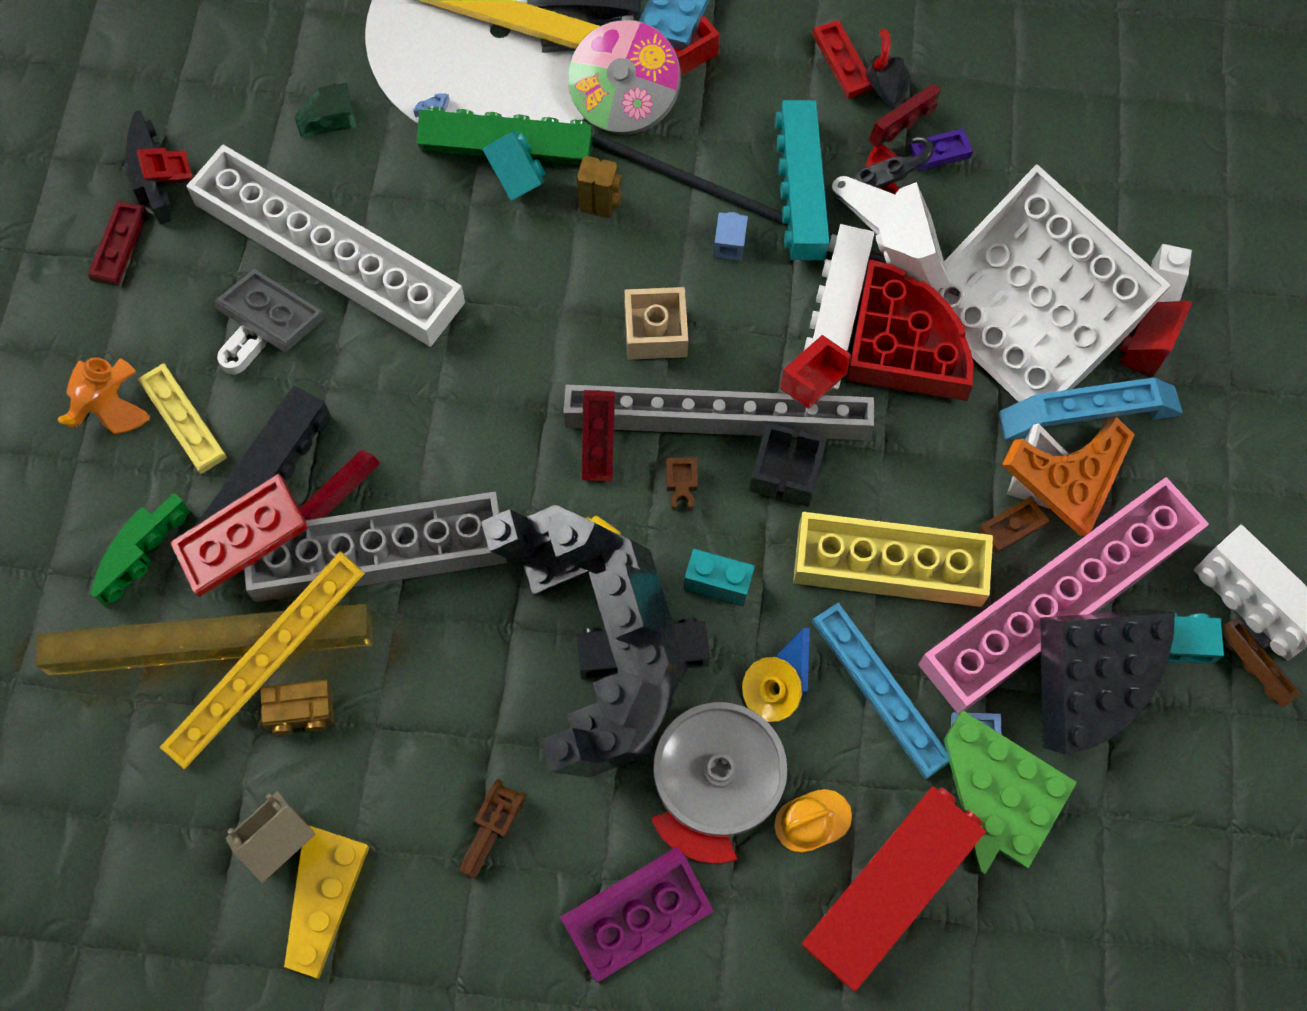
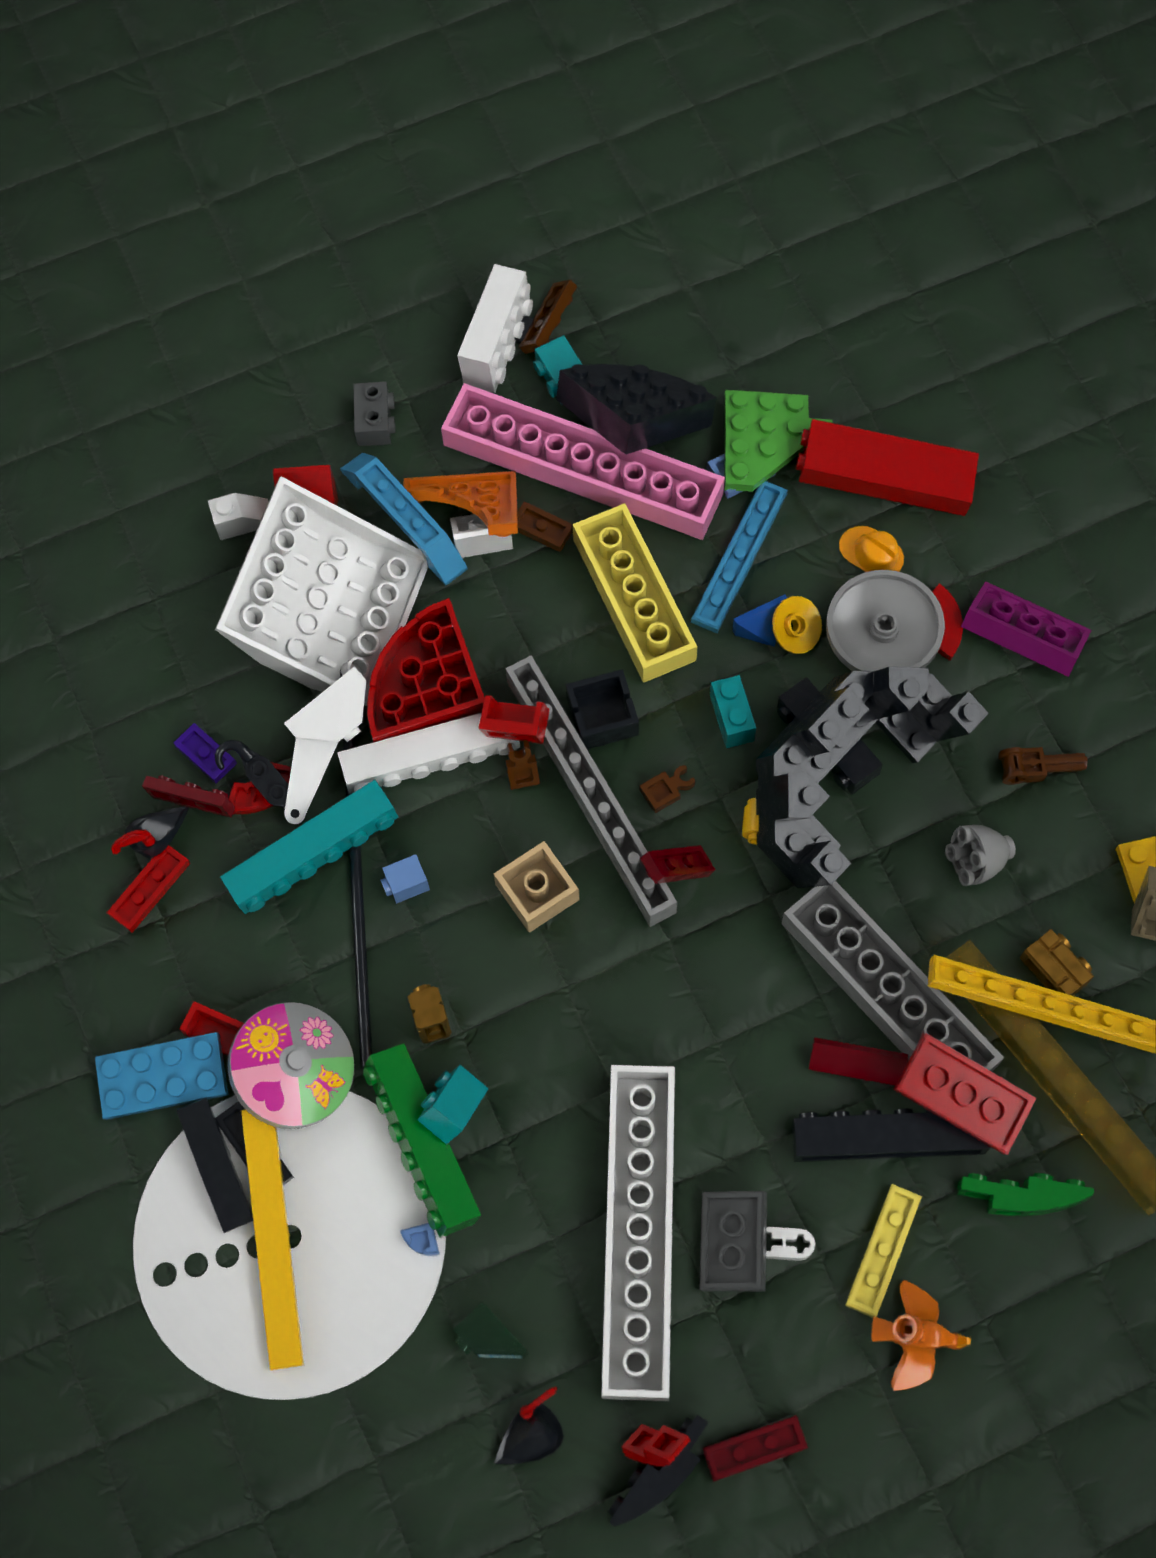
camera: 115 degrees left, 0 degrees up
none -> dark grey brick [353,382,396,446]
none -> black piece [494,1386,564,1465]
none -> reddish brown plate [505,740,540,790]
none -> light grey piece [945,825,1015,886]

